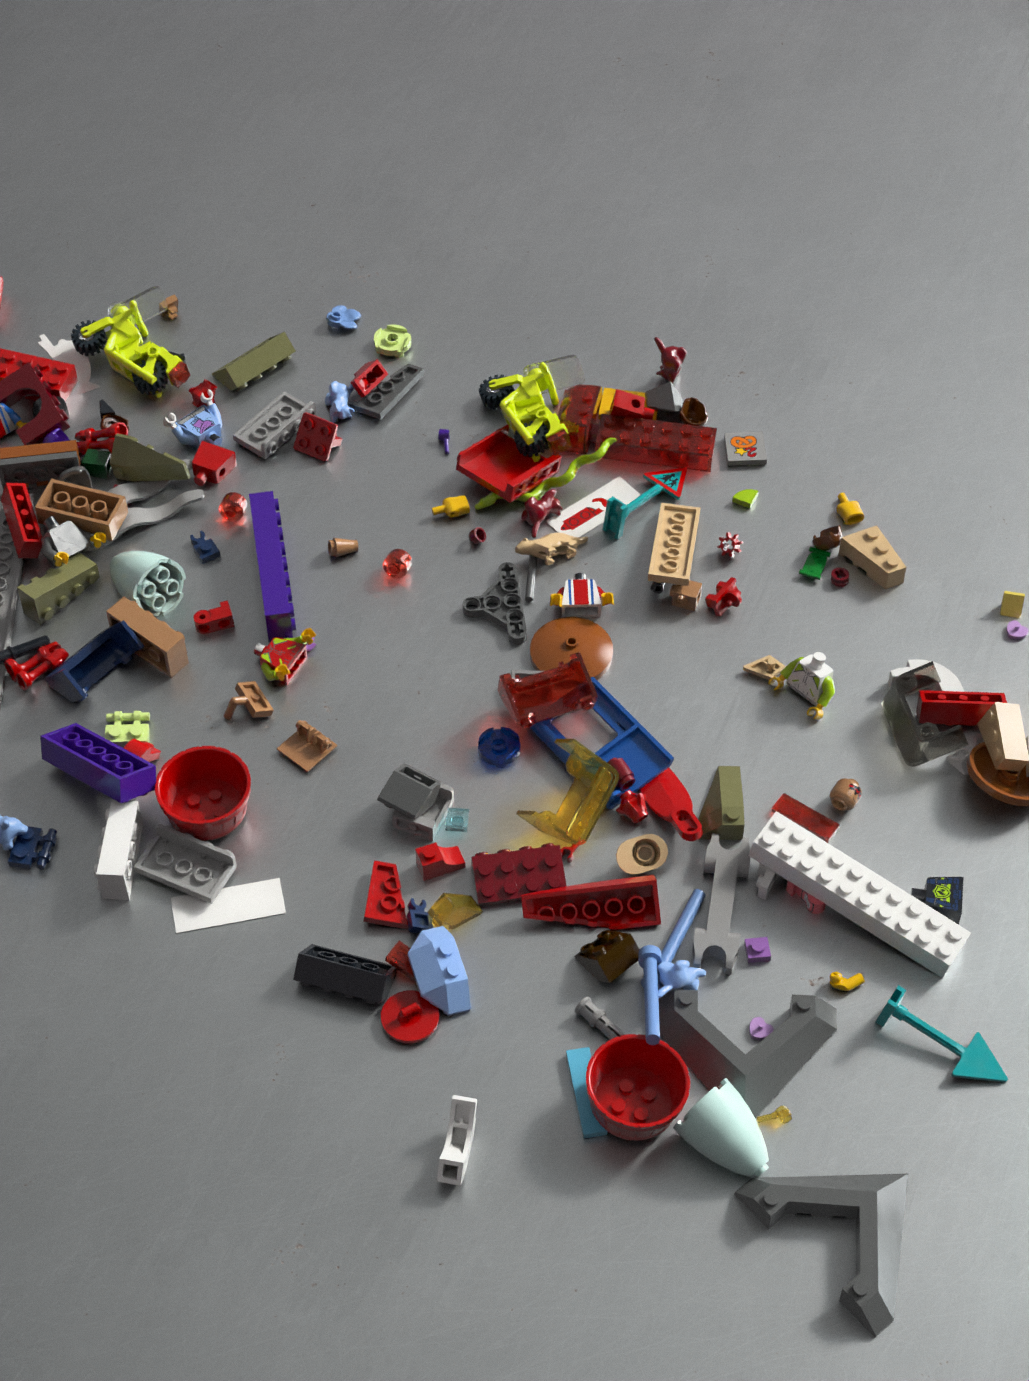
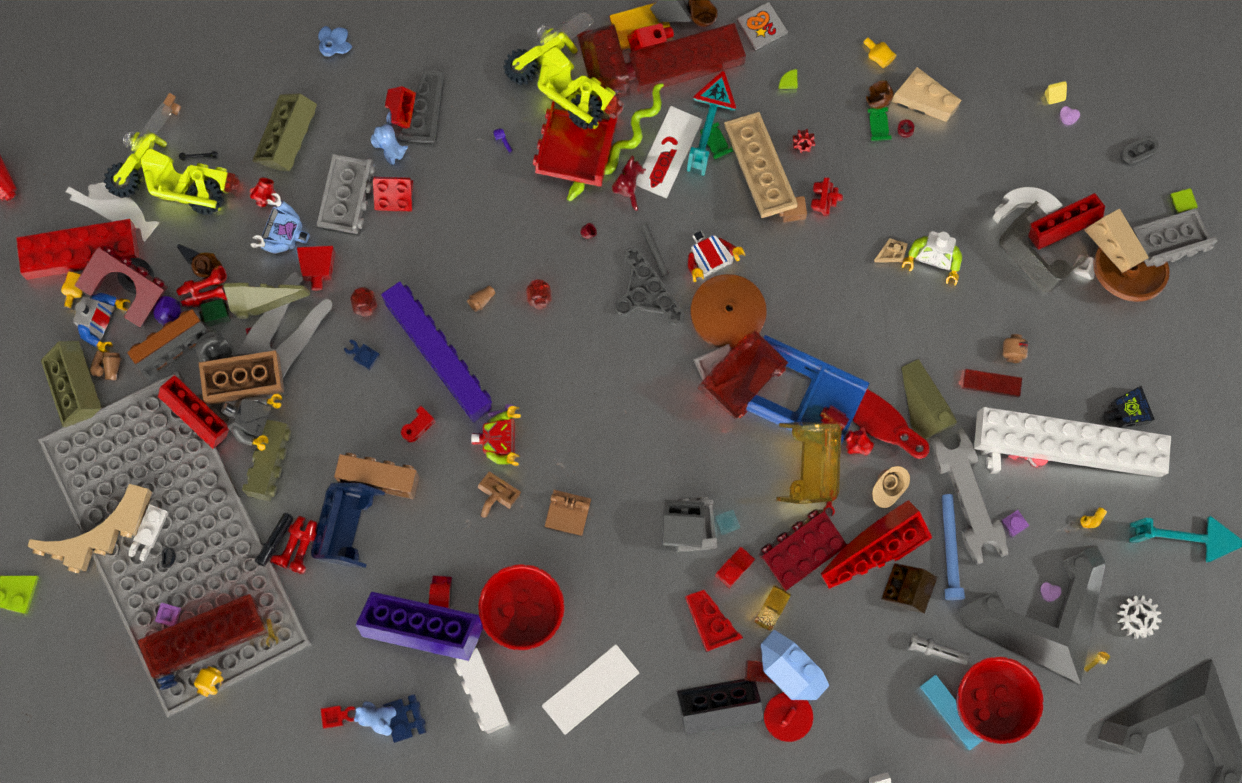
camera: 30 degrees left, 25 degrees up
yellowish green plate [105,711,150,747] -> none
light aqua cylinder [110,551,186,617] -> none
light grey bracket [134,824,237,904] -> none
yellowish green plate [374,325,411,358] -> none
dark blue plate [406,898,433,934] -> none
yellow piece [431,495,470,517] -> none
clear blue plate [478,727,521,768] -> none
tan animal [515,533,588,565] -> none
medium blue piece [638,945,662,1045] -> none
light blue animal [657,960,706,998] -> none
light aqua cylinder [673,1078,769,1177] -> none
none -> green piece [700,122,733,160]
none -> white gear [1117,596,1162,639]

